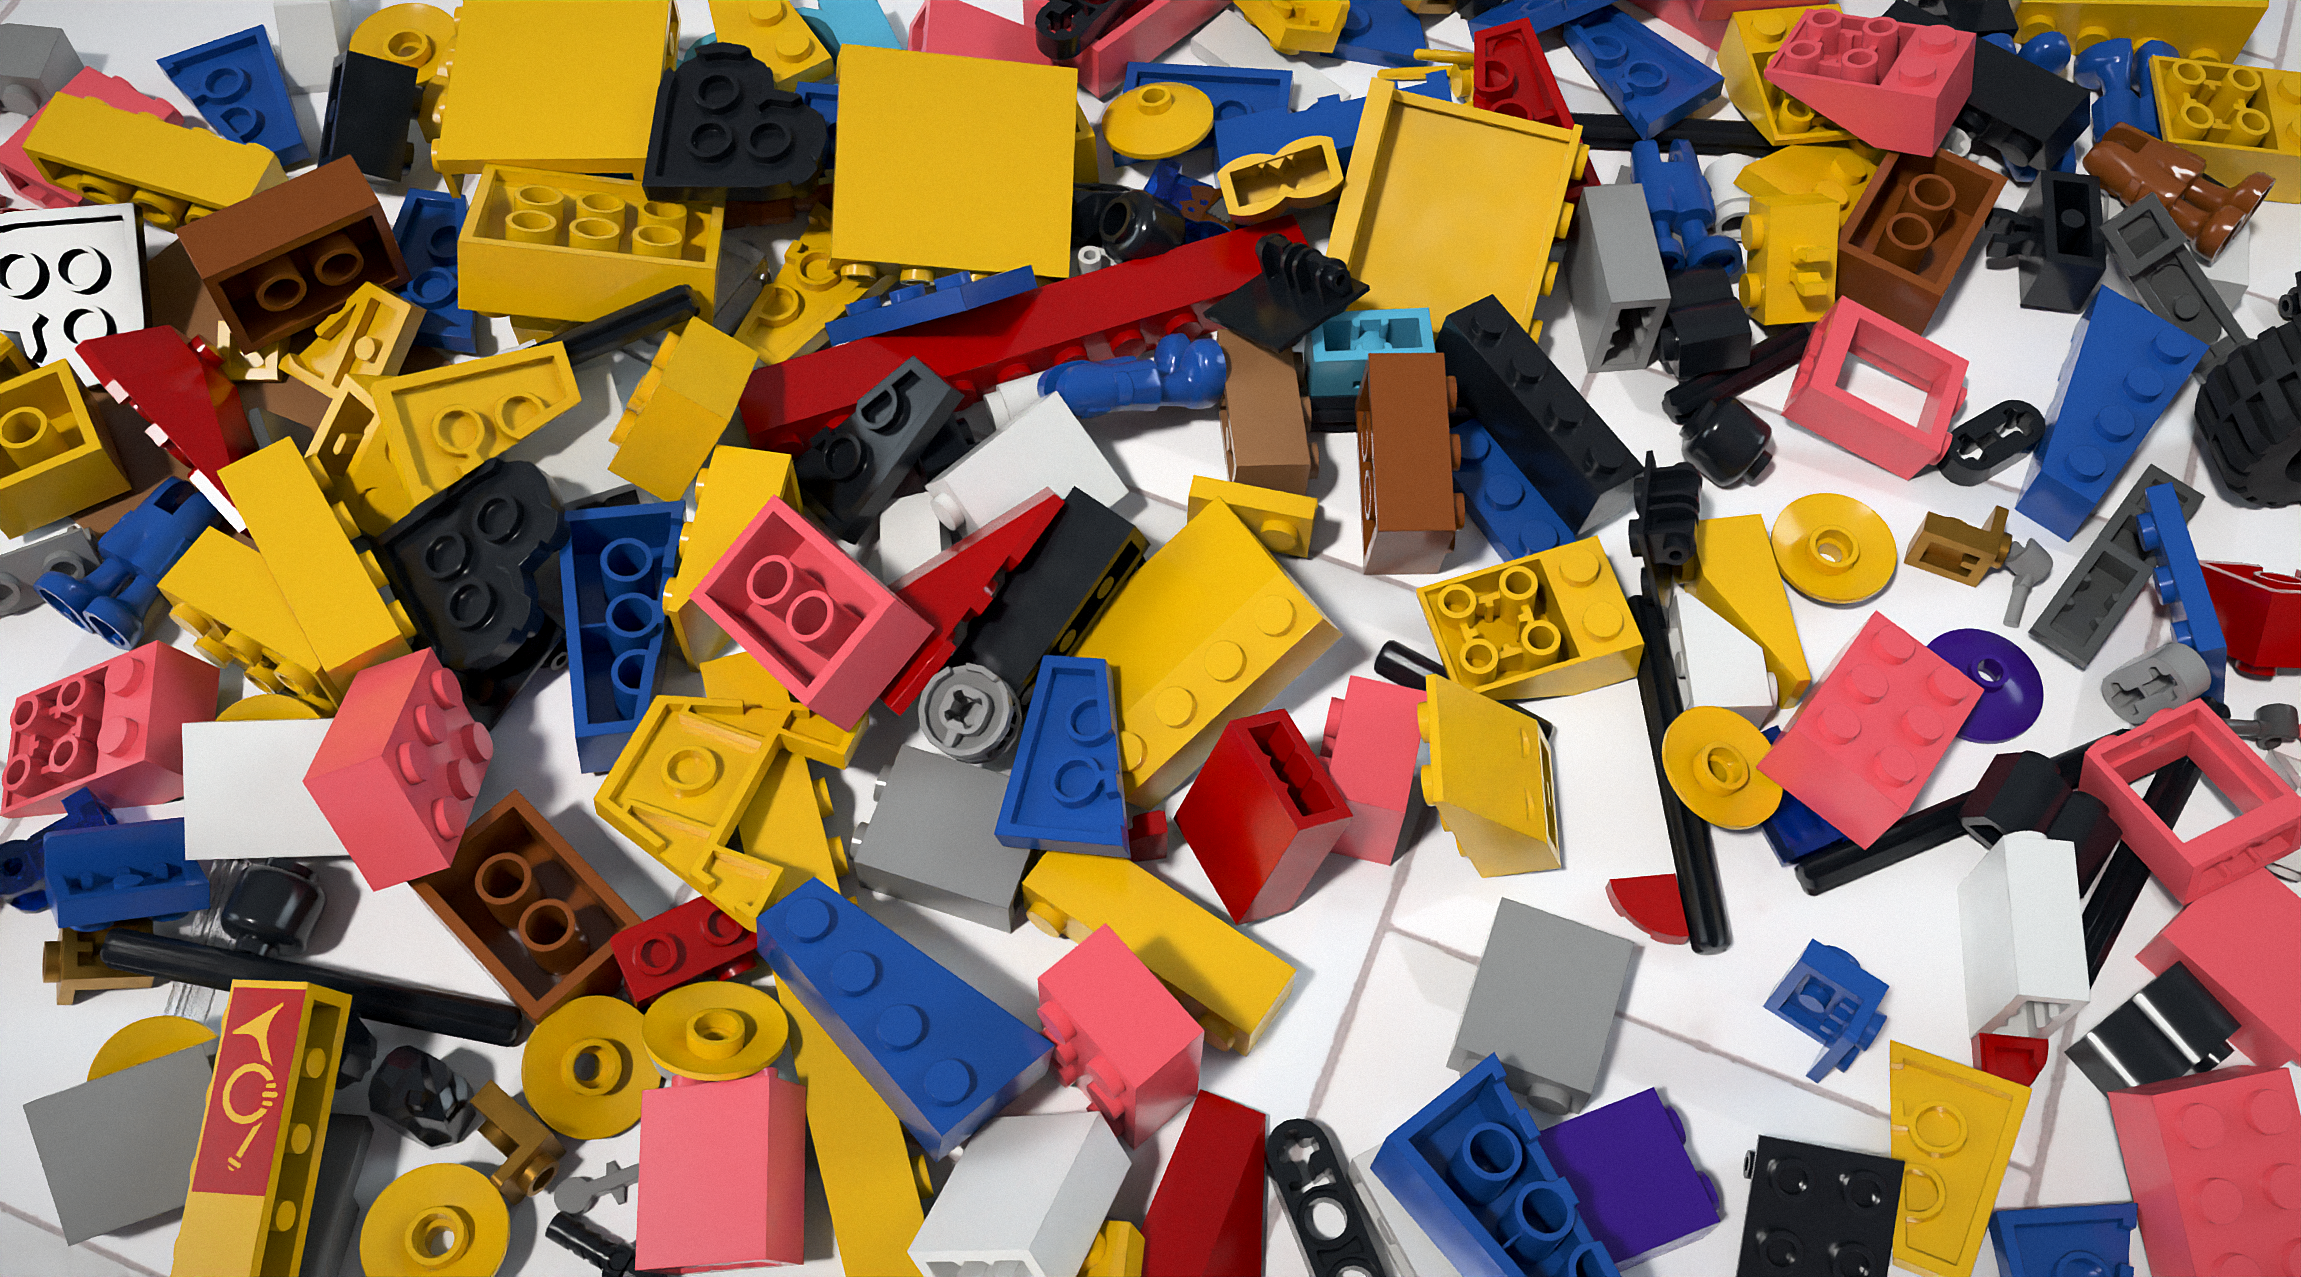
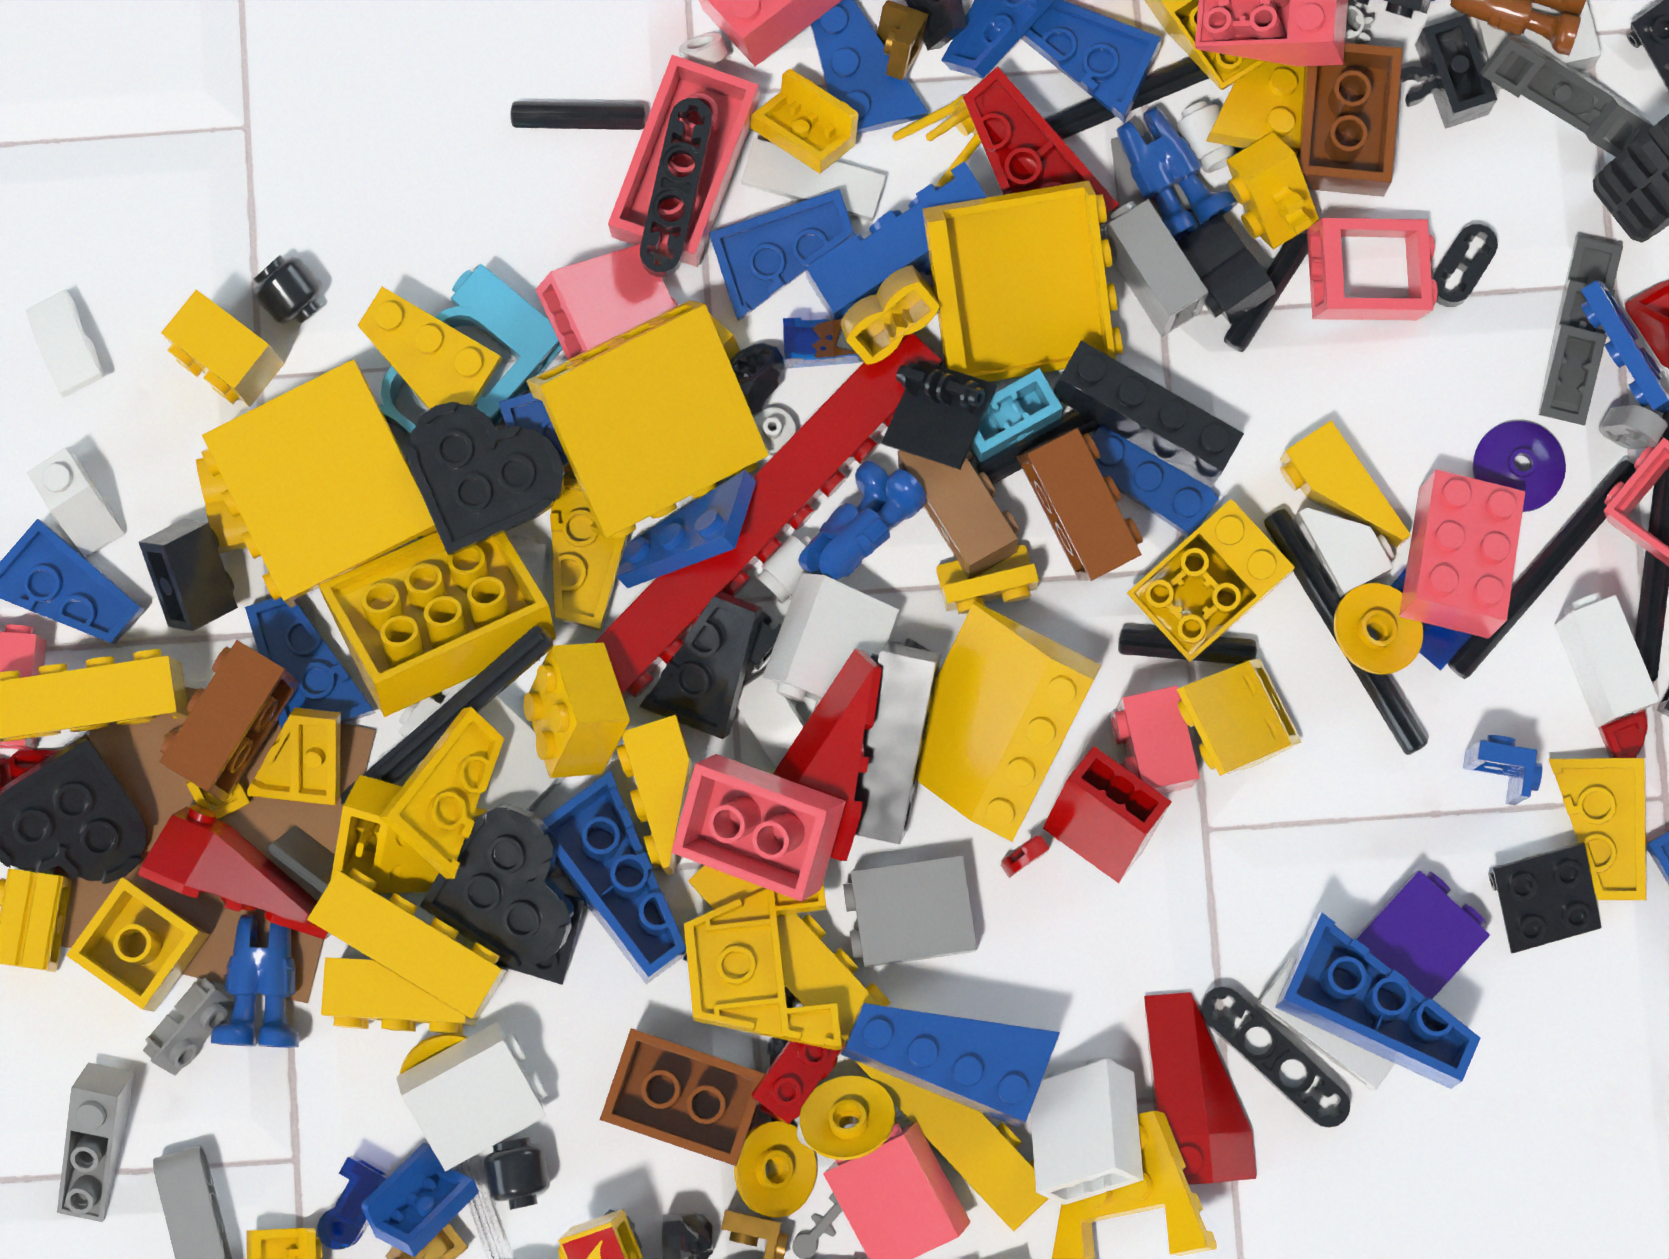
camera: 20 degrees left, 20 degrees up
coral slope [0,640,220,819] -> none
black axle [100,927,522,1047] -> none
coral brick [302,647,494,892] -> none
yellow dish [349,3,455,87] -> none
light grey wheel [918,663,1022,764] -> none
blue wing [994,655,1131,858] -> none
yellow brick [1022,850,1296,1057] -> none
coral brick [1037,923,1205,1150] -> none
black head [1099,189,1186,263] -> none
yellow dish [1101,82,1214,160] -> none
light grey brick [1445,897,1635,1115] -> none
red tile [1605,873,1689,945] -> none
black hinge [1628,450,1703,629] -> none
black head [1679,397,1773,486] -> none
yellow dish [1770,493,1897,604] -> none
pearl gold bracket [1903,505,2013,588] -> none
black brick [1956,750,2123,898] -> none
light grey hand [2003,538,2053,628] -> none
blue wedge [2014,284,2210,542] -> none

